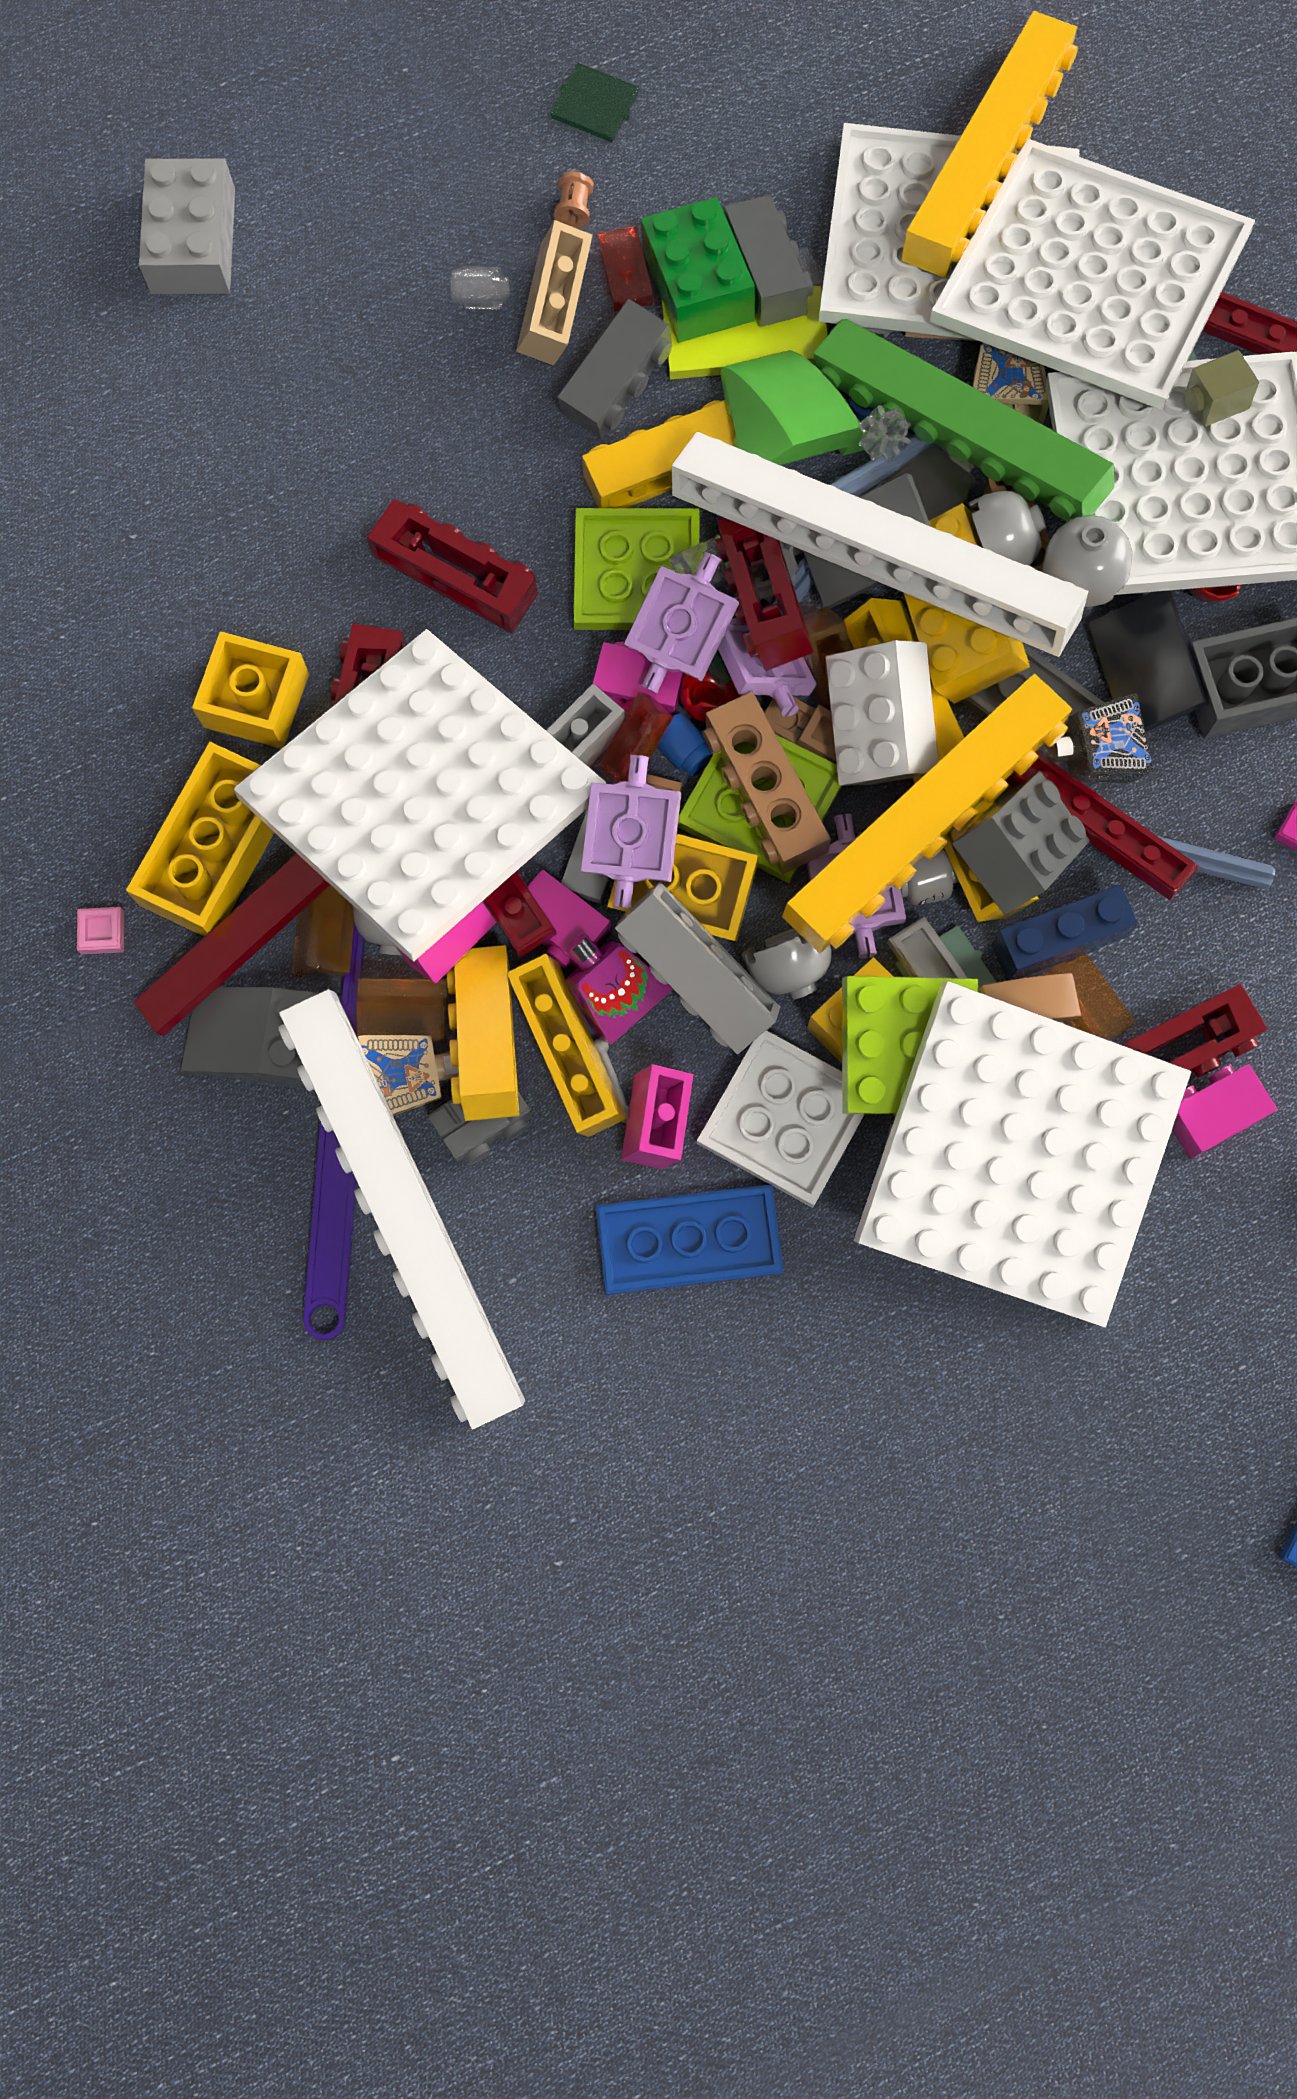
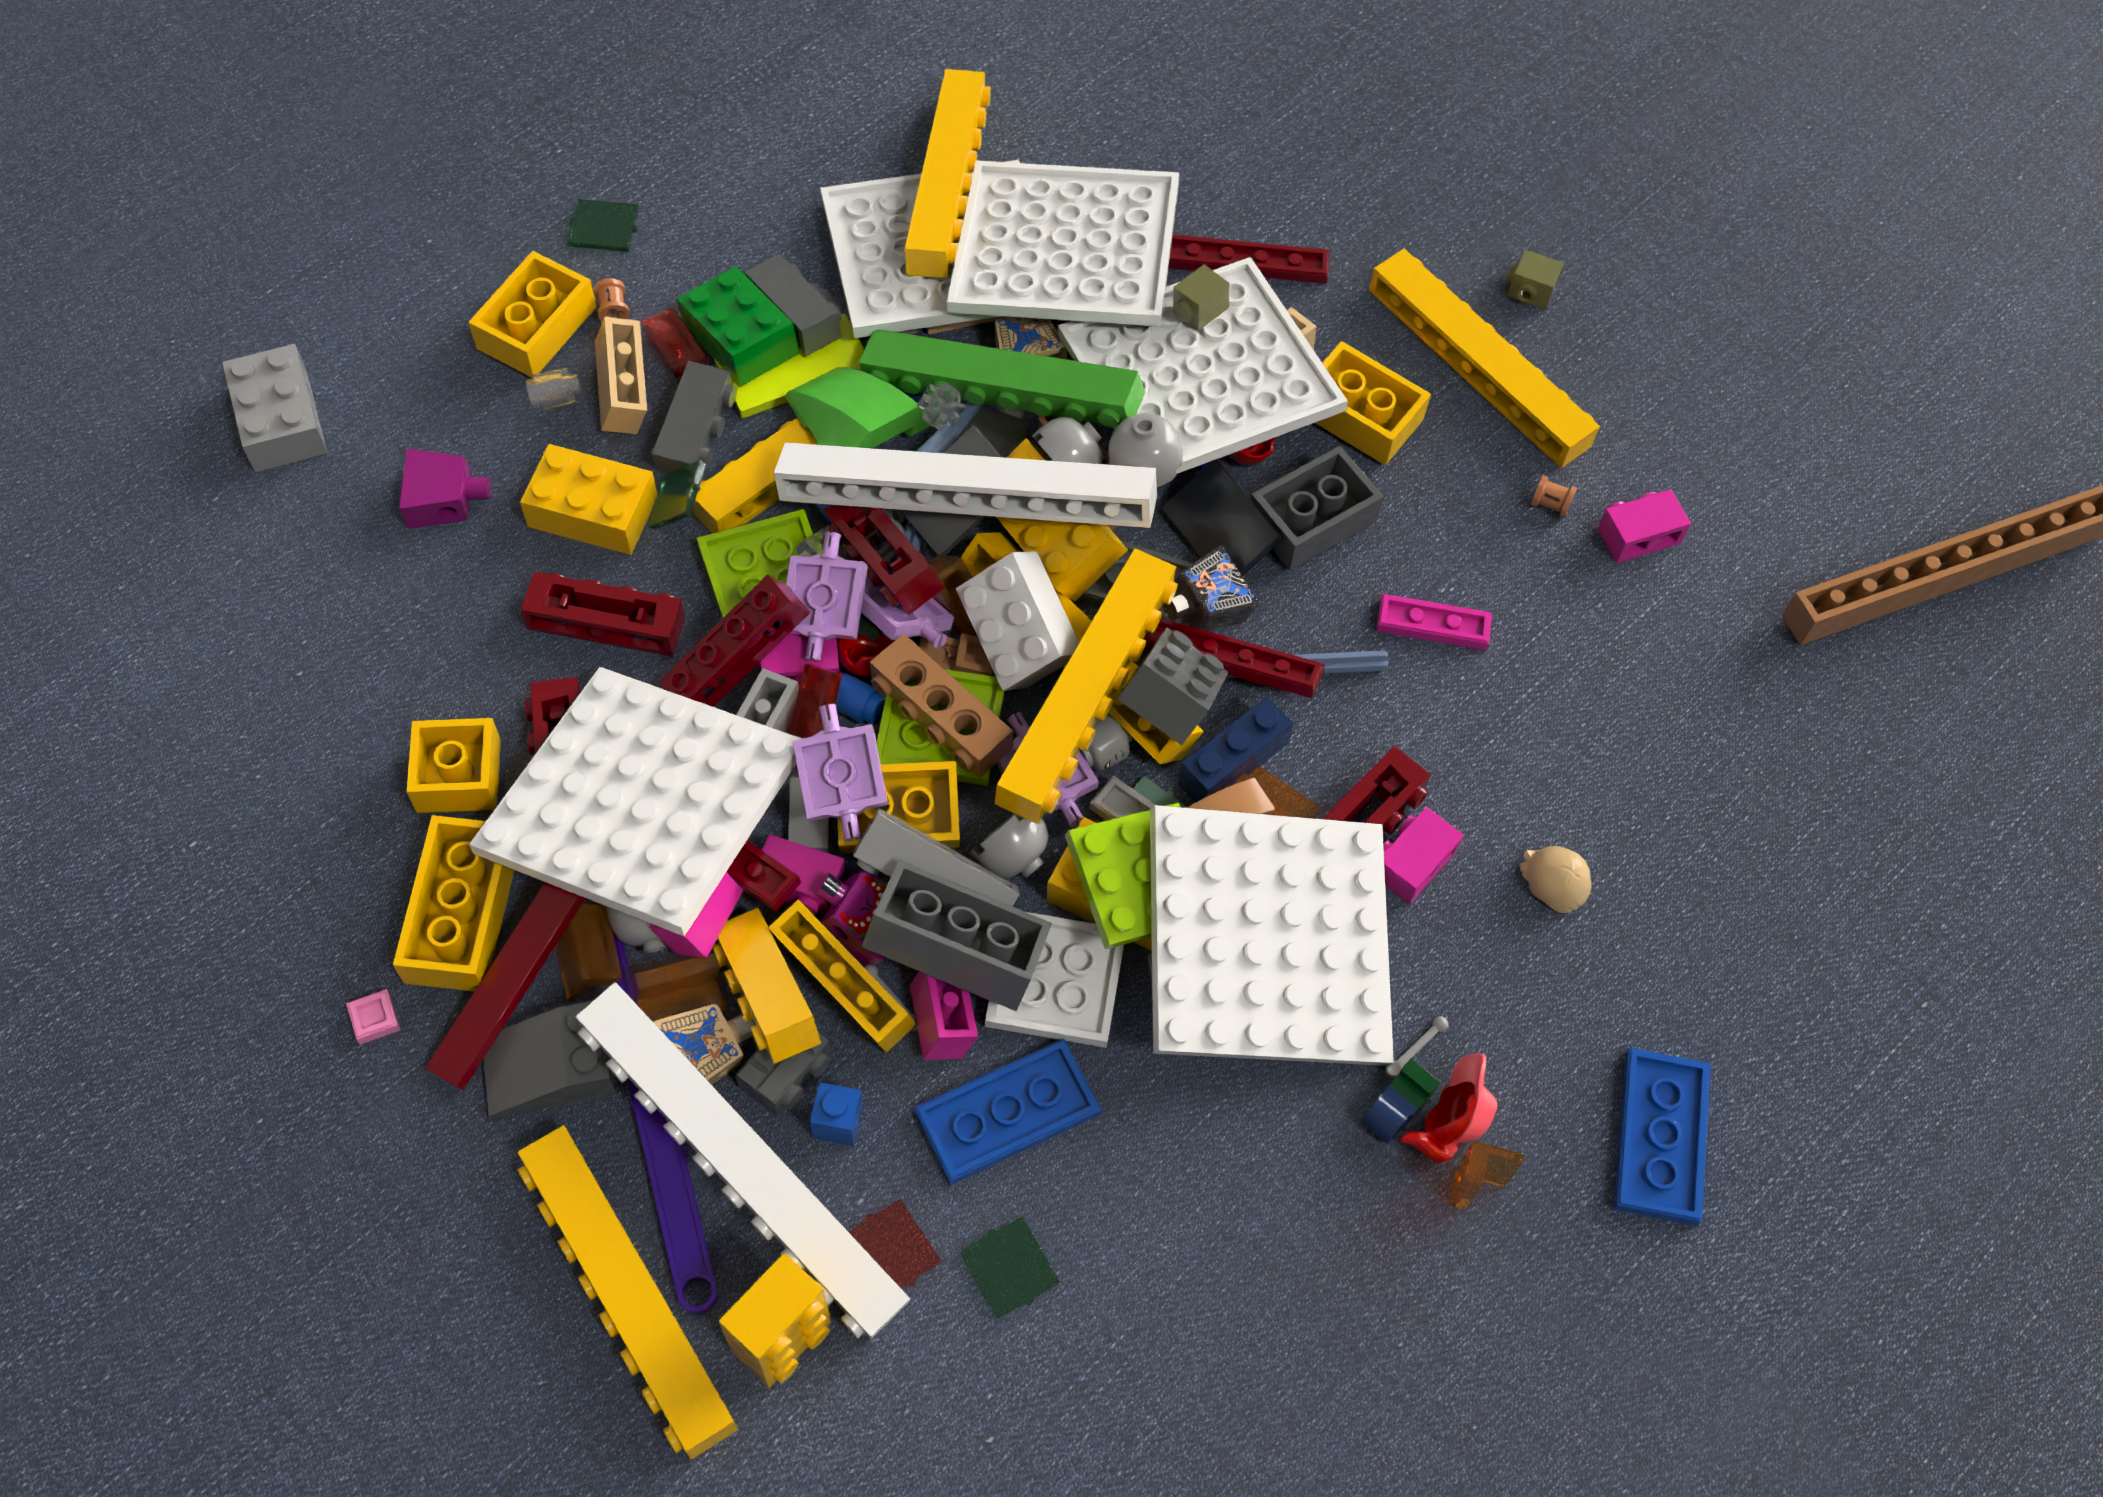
camera: 25 degrees left, 15 degrees down
none -> magenta torso [399,449,491,528]
none -> yellow brick [468,251,597,379]
none -> yellow brick [517,1125,738,1460]
none -> yellow brick [520,444,658,555]
none -> clear green piece [649,460,706,530]
none -> dark red brick [658,574,810,707]
none -> yellow brick [719,1253,831,1388]
none -> blue brick [810,1082,863,1146]
none -> clear red piece [849,1199,941,1289]
none -> dark grey brick [862,860,1052,1011]
none -> clear green piece [961,1216,1060,1319]
none -> leg [1361,1058,1440,1144]
none -> light grey hinge [1385,1016,1449,1079]
none -> hair [1400,1053,1498,1162]
none -> clear orange panel [1449,1140,1524,1210]

